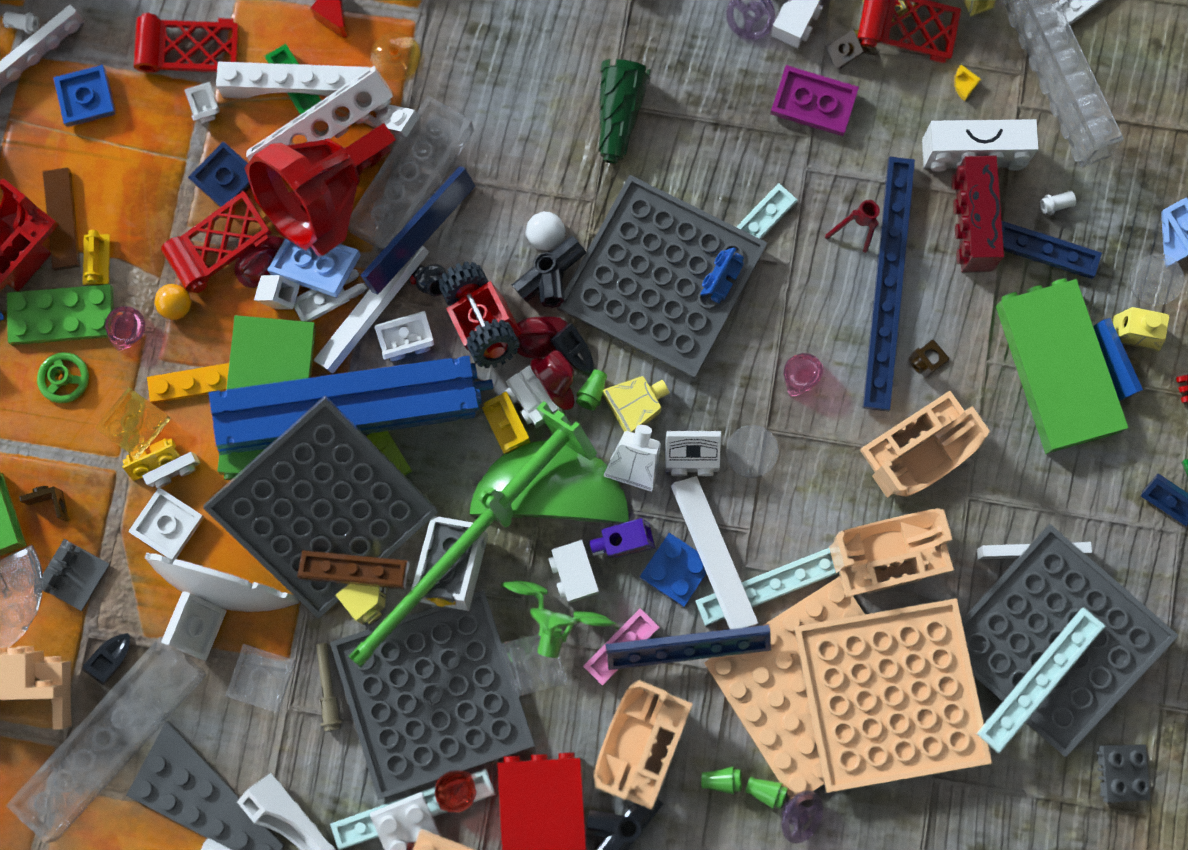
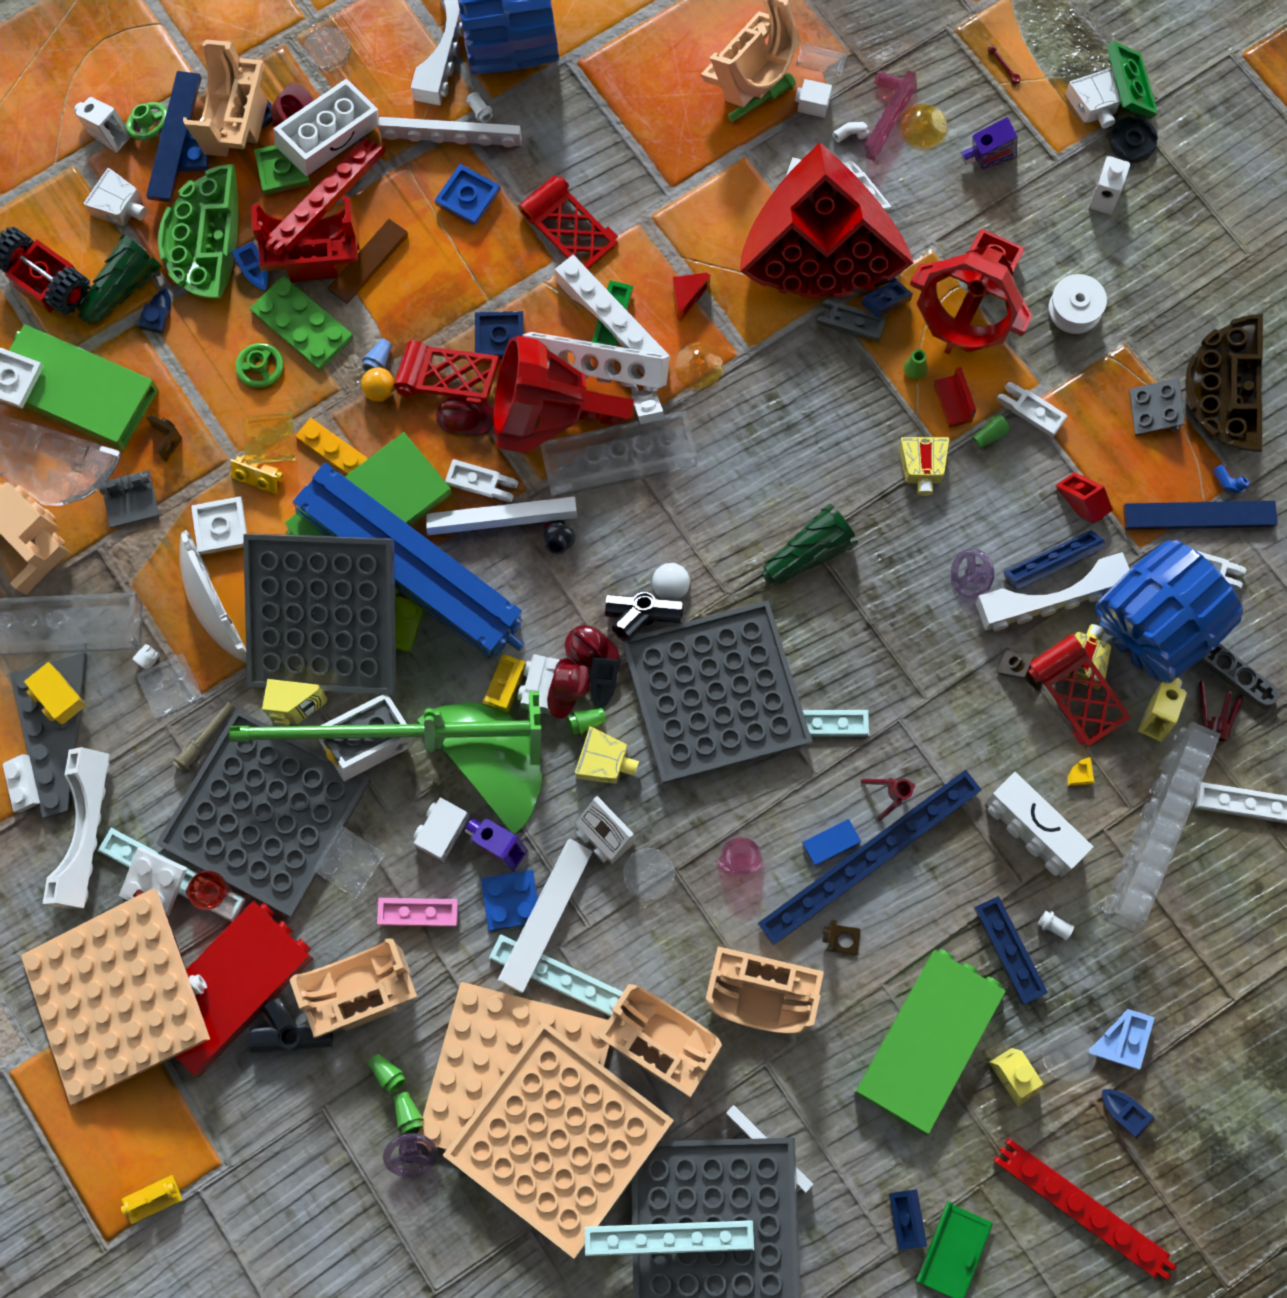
camera: 45 degrees right, 5 degrees down
black plate [82,633,130,686] -> none
yellow hinge [83,230,110,285] -> none
clear pink piece [105,306,145,351] -> none
white plate [142,452,201,488] -> none
white plate [161,591,227,661] -> none
white bracket [185,82,220,123] -> none
white brick [254,275,300,309] -> none
light blue plate [267,238,361,298] -> none
reddish brown tile [297,550,410,590] -> none
dark blue tile [361,166,476,295] -> none
white bracket [375,311,434,361] -> none
brick [439,261,522,368] -> none
bright green plant [500,581,619,658] -> none
white torso [604,425,660,492] -> none
dark blue tile [606,625,771,670] -> none
blue hinge [700,248,744,303] -> none
magenta plate [770,65,859,136] -> none
dark red brick [952,156,1004,273] -> none
blue tile [1093,318,1143,401] -> none
none -> yellow brick [24,662,87,725]
none -> white hose [132,644,160,671]
none -> medium blue cone [362,339,392,372]
none -> blue tile [802,819,861,867]

